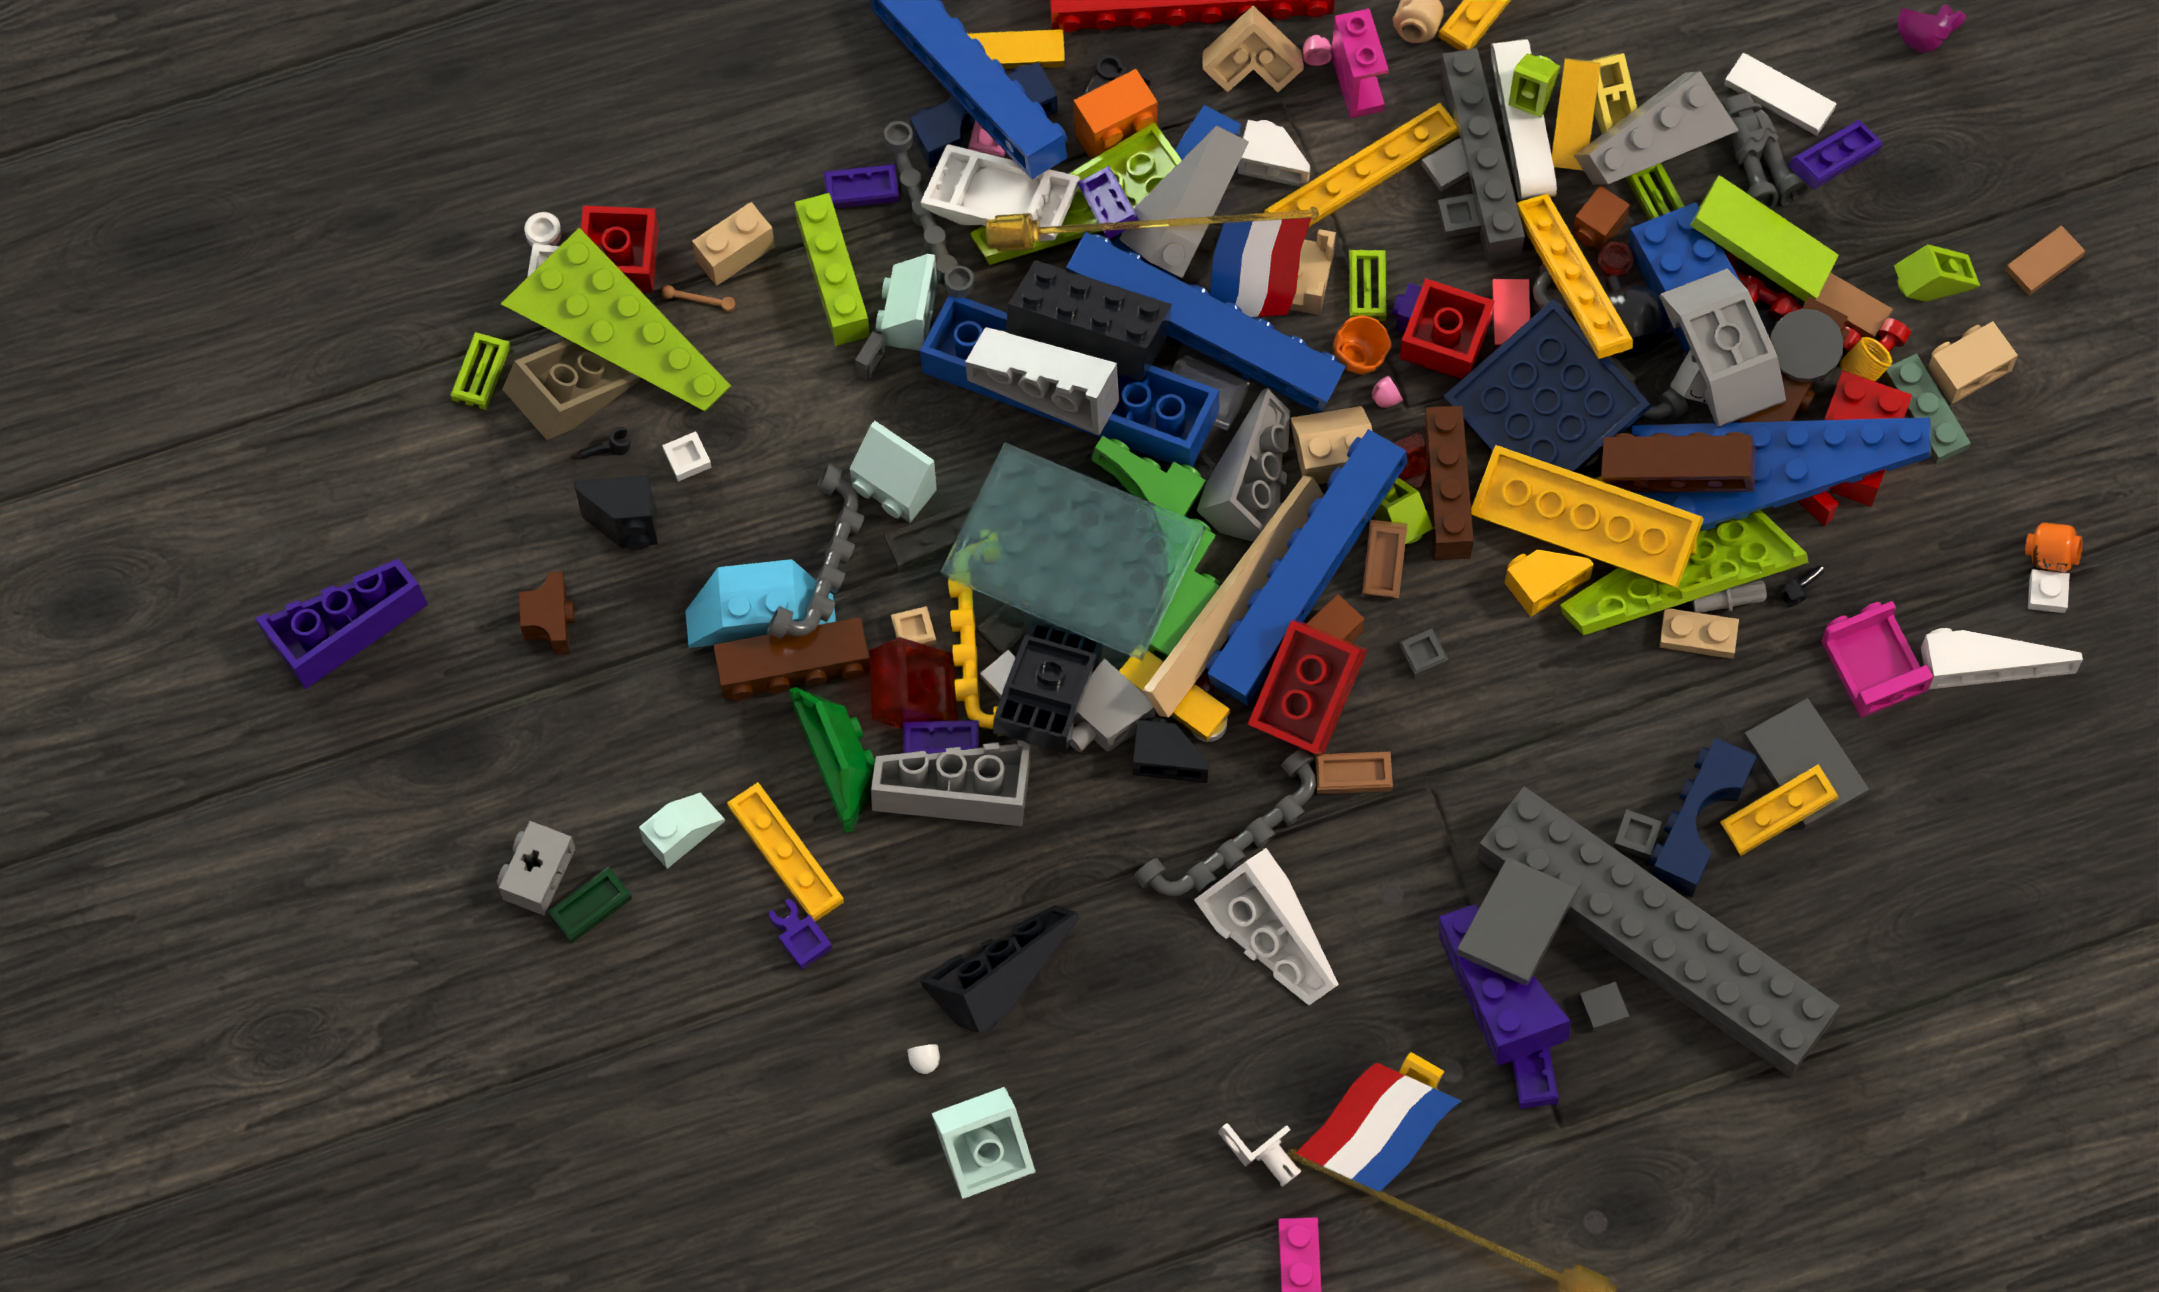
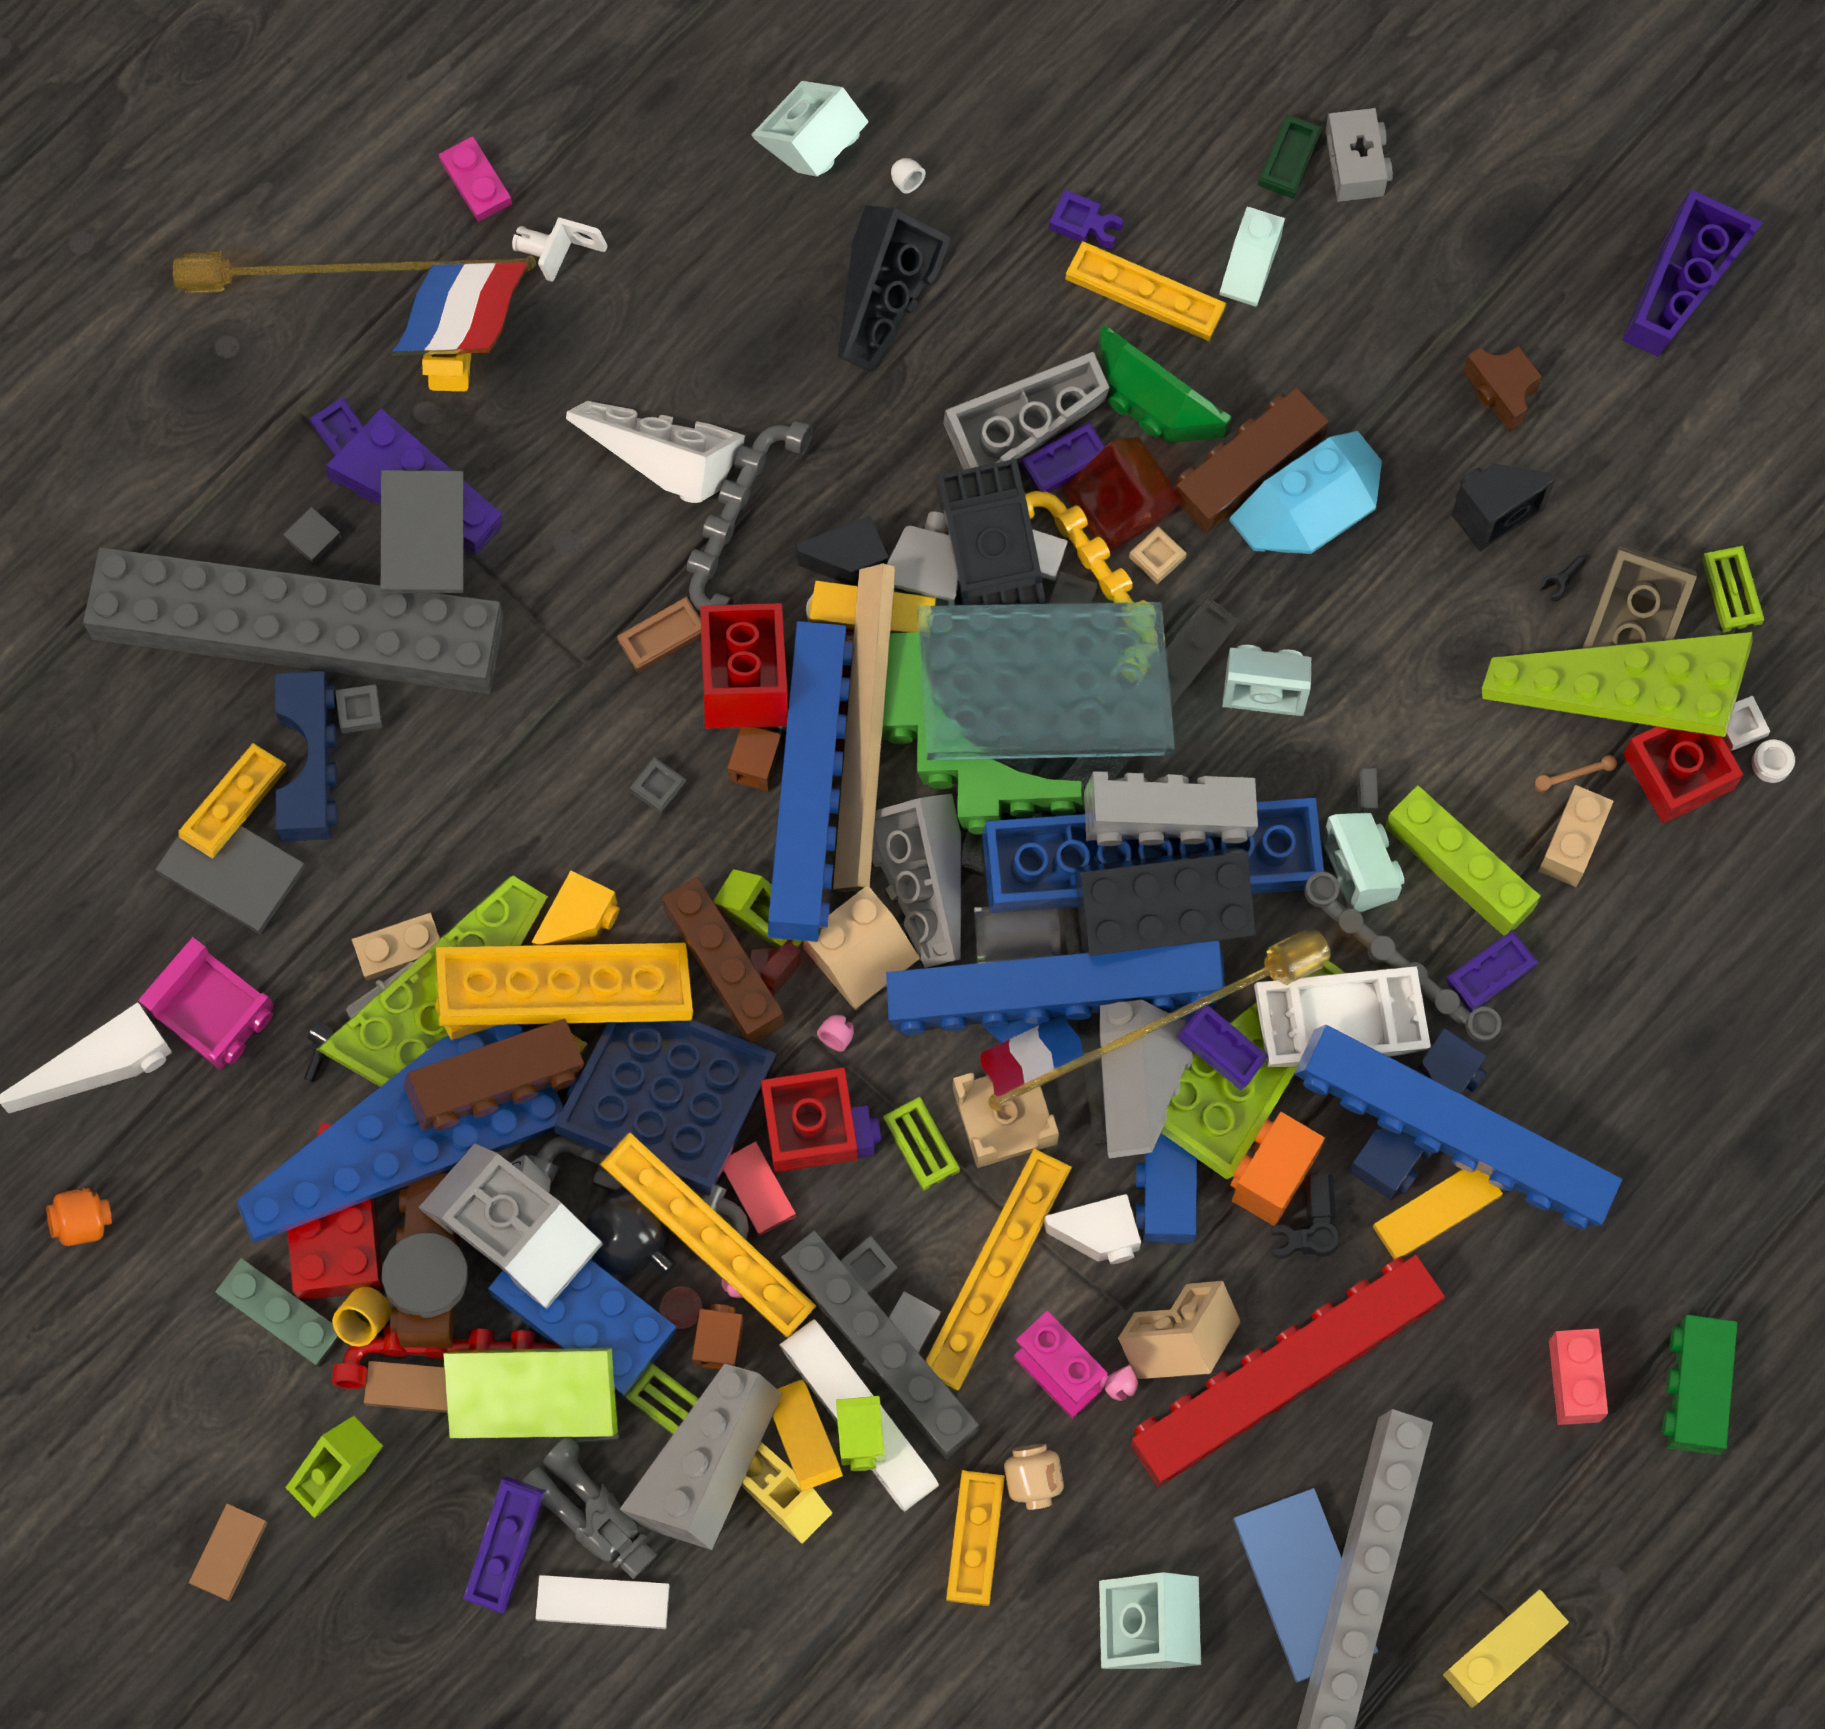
camera: 150 degrees right, 5 degrees up
white plate [662,431,712,482] -> none
dark grey bar [767,463,864,639] -> none
orange hair [1332,315,1391,375] -> none
medium nougat tile [1362,520,1407,598] -> none
tan brick [1927,321,2018,405] -> none
white plate [2028,569,2070,613] -> none

